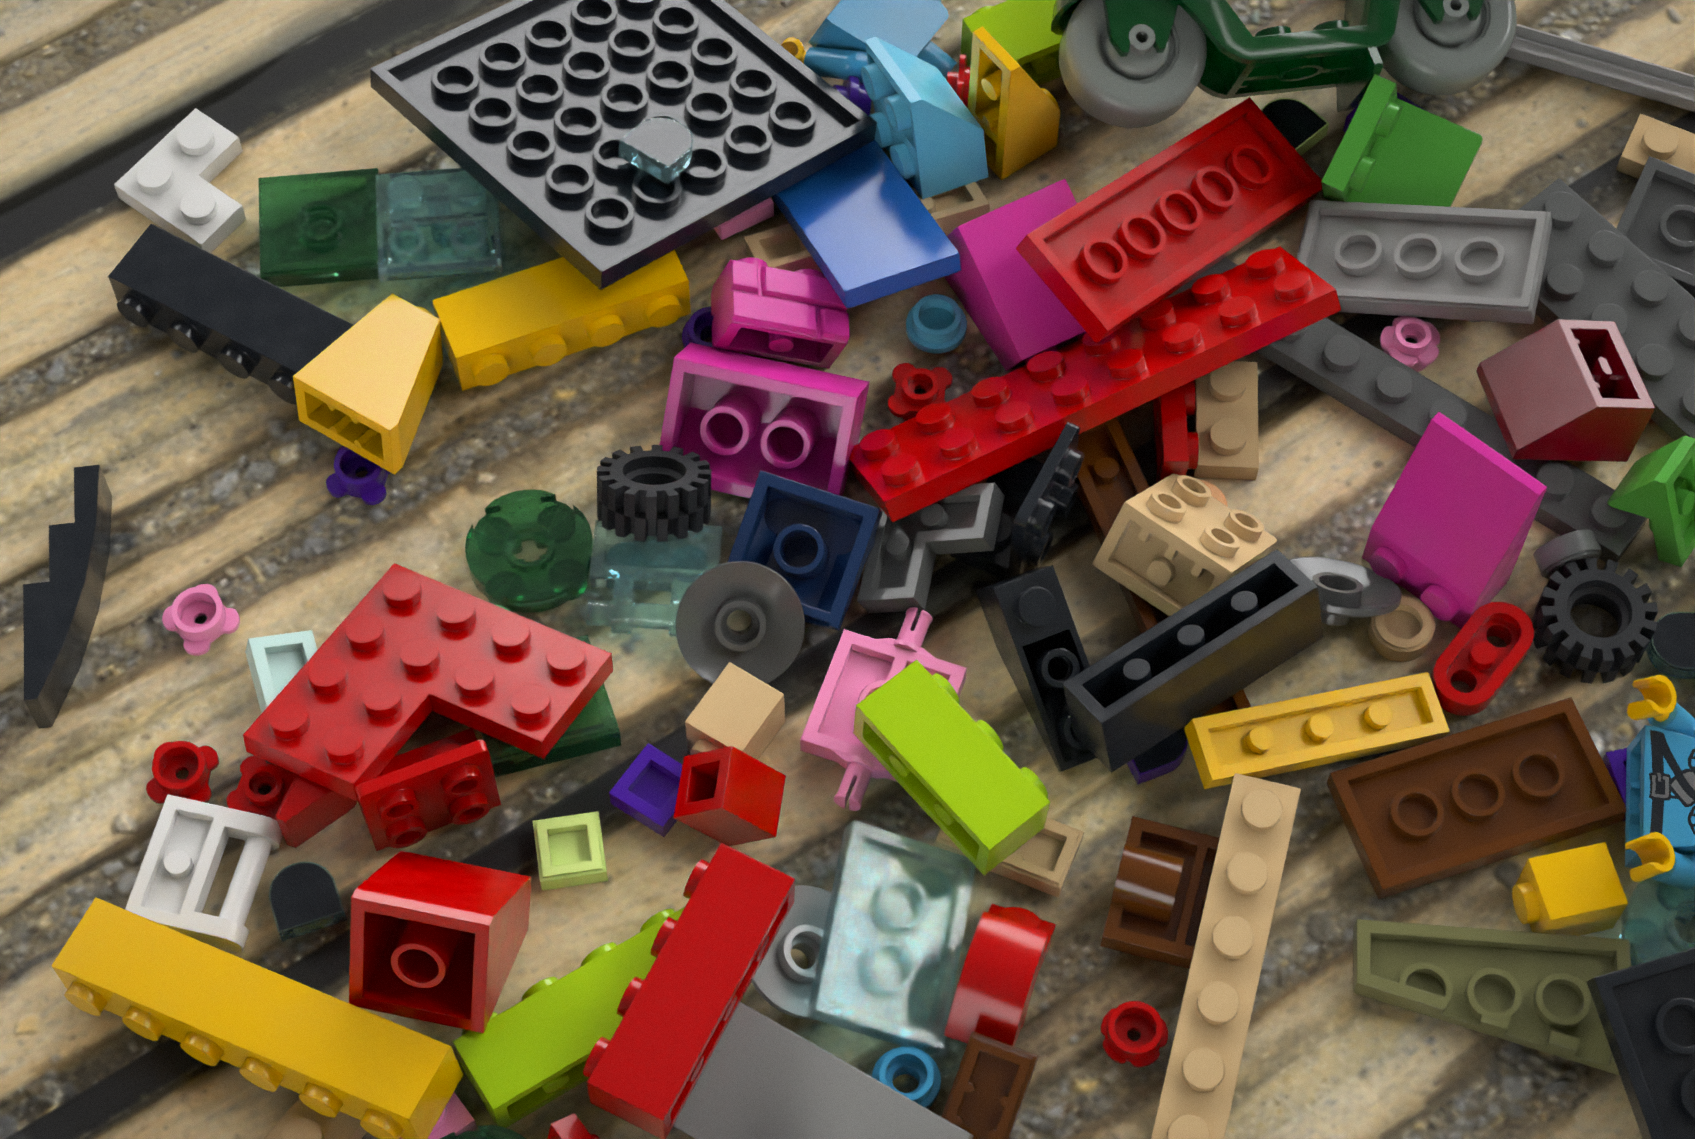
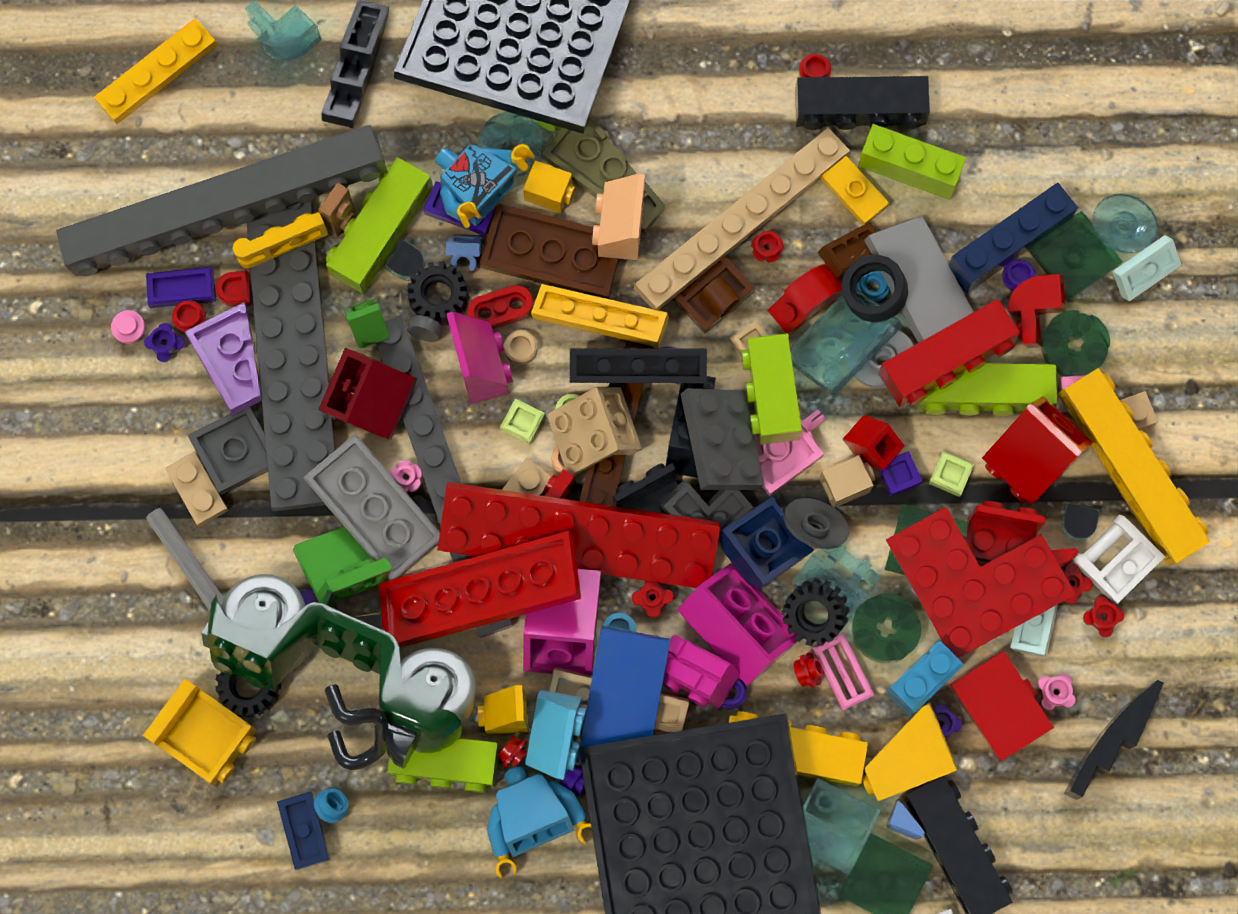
camera: 145 degrees left, 15 degrees up
tile [619,118,693,184] -> none
dark grey dish [1288,557,1402,626] -> none
none -> medium blue tile [446,235,482,270]
none -> yellowish green tile [500,399,545,445]
none -> light nougat slope [592,174,645,260]
none -> dark grey plate [681,388,764,490]
none -> red plate [793,652,823,688]
none -> bright pink tile [812,633,874,711]
none -> black tyre [841,254,908,323]
none -> dark azure brick [886,640,964,717]
none -> medium blue slope [886,800,924,840]
none -> red container [950,651,1054,762]

